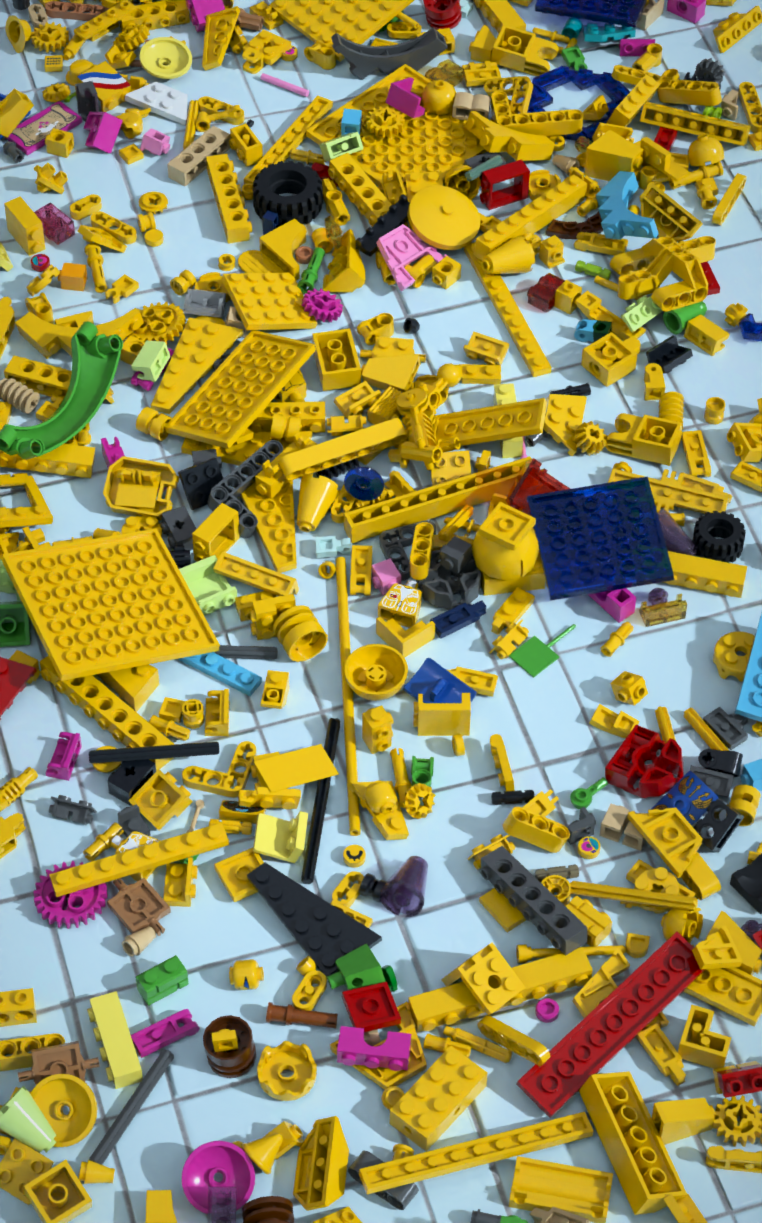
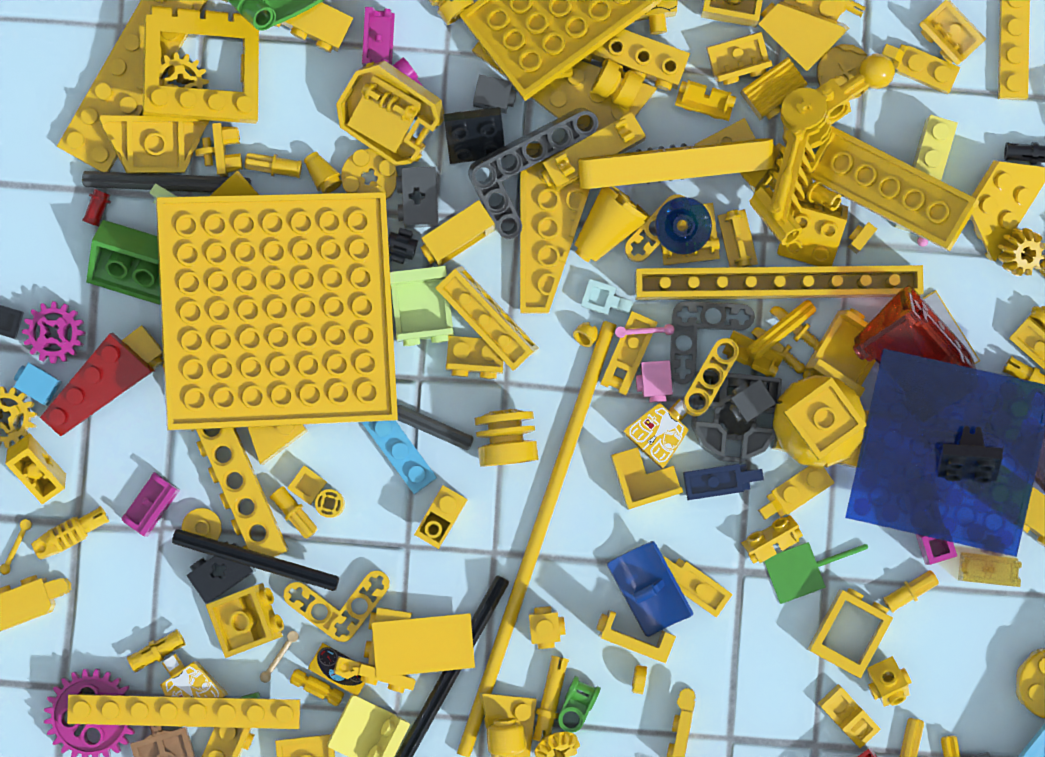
camera: 20 degrees right, 35 degrees up
dark grey hinge [49,795,97,825] -> none
dark grey bracket [117,804,150,838] -> none
yellow hinge [205,689,229,736] -> none
yellow plate [249,594,296,640] -> none
yellow piece [344,644,408,701] -> none
none -> bright pink hinge [615,324,675,338]
none -> yellow window [807,588,893,679]
none -> black plate [938,426,1003,483]

